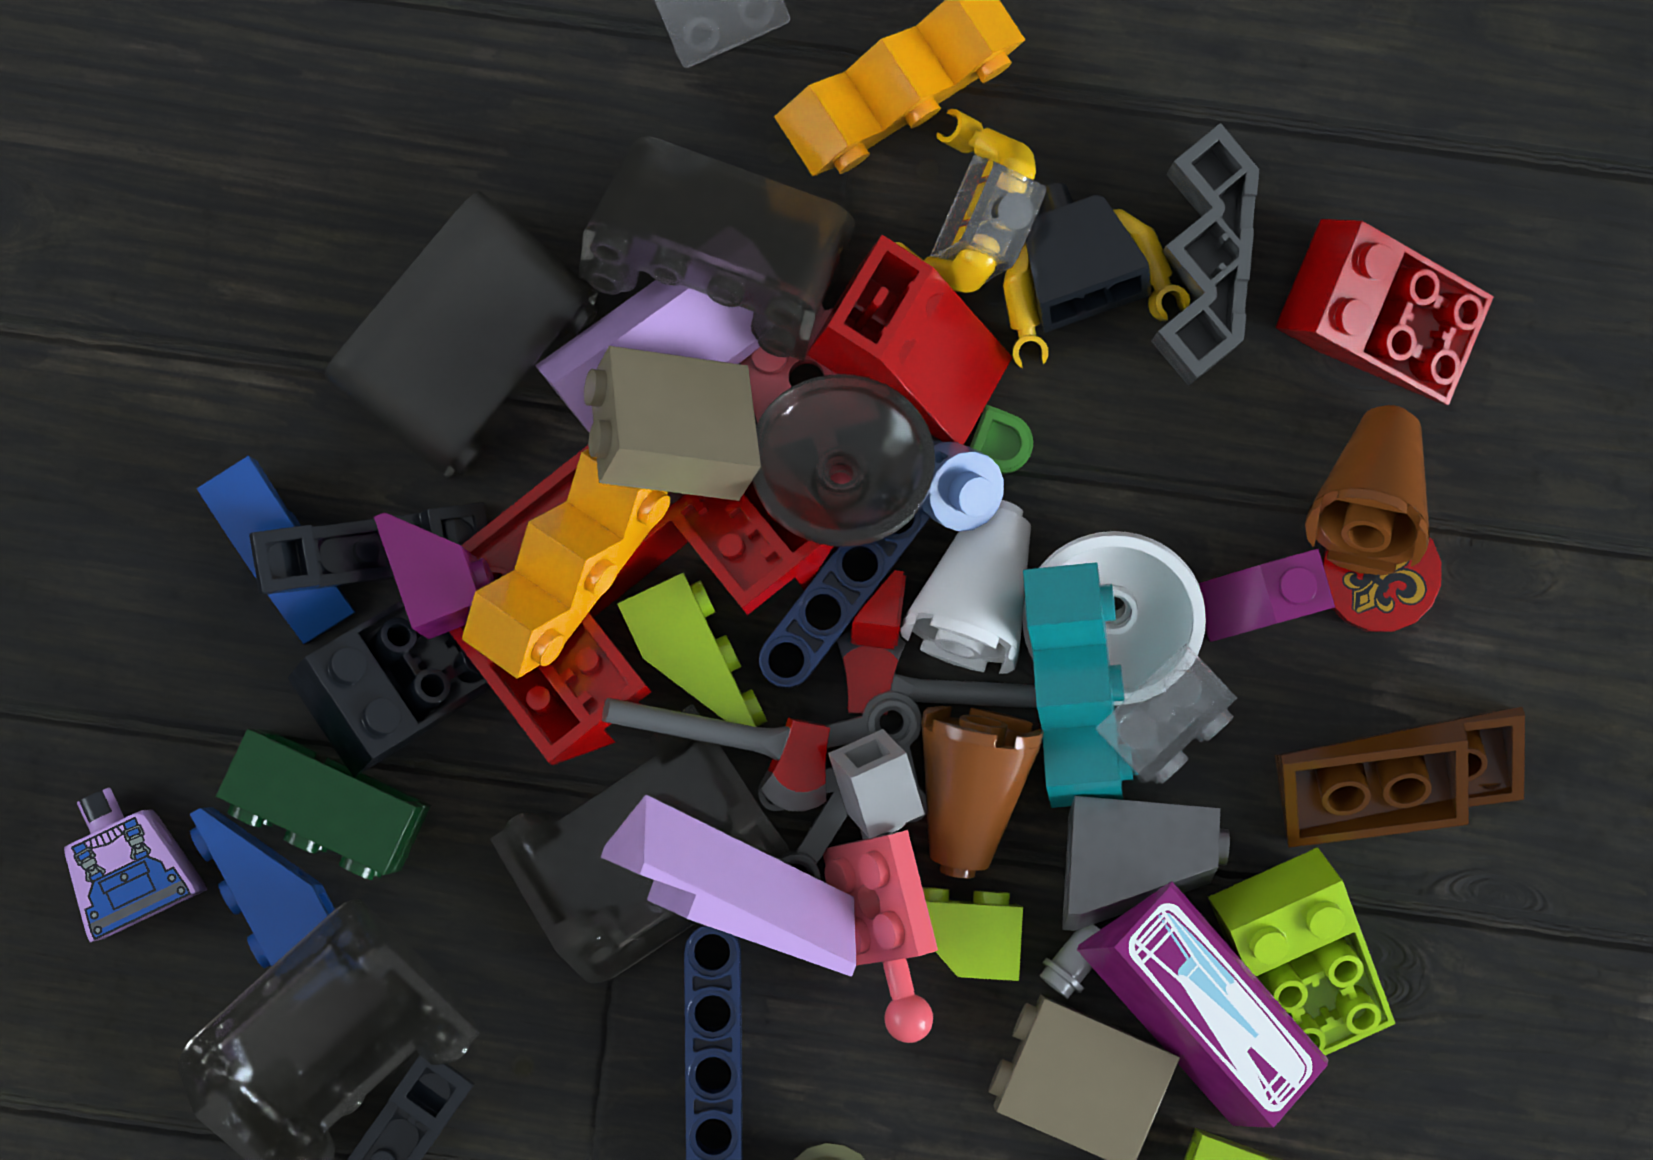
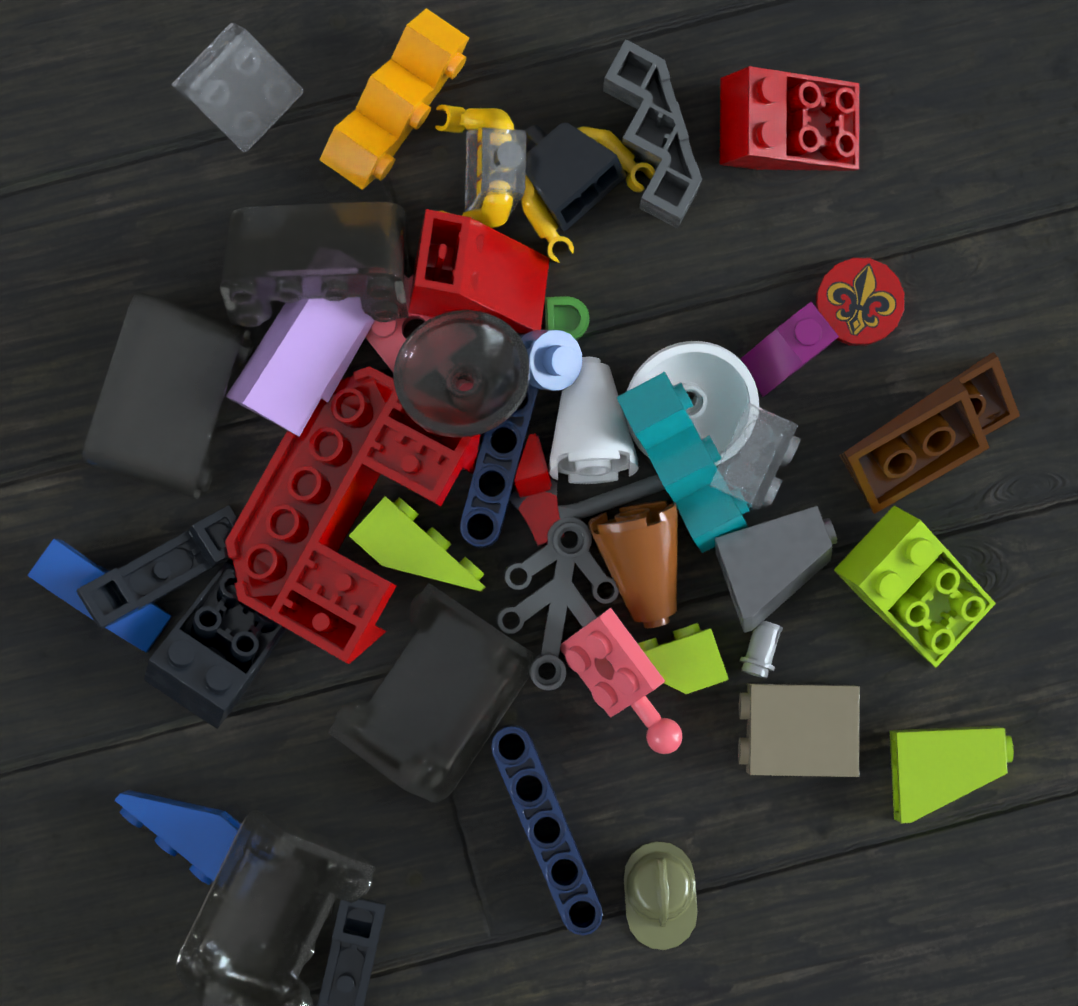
camera: 20 degrees left, 0 degrees up
torso [64,788,207,942] -> none
dark green piece [215,729,432,880] -> none
magenta slope [374,513,495,639] -> none
light orange brick [462,449,670,679] -> none
dark tan brick [584,346,761,501] -> none
lavender slope [601,795,856,977] -> none
piece [602,698,830,811] -> none
light grey brick [828,729,924,839] -> none
magenta slope [1077,881,1328,1128] -> none
dark orange cone [1305,405,1430,575] -> none

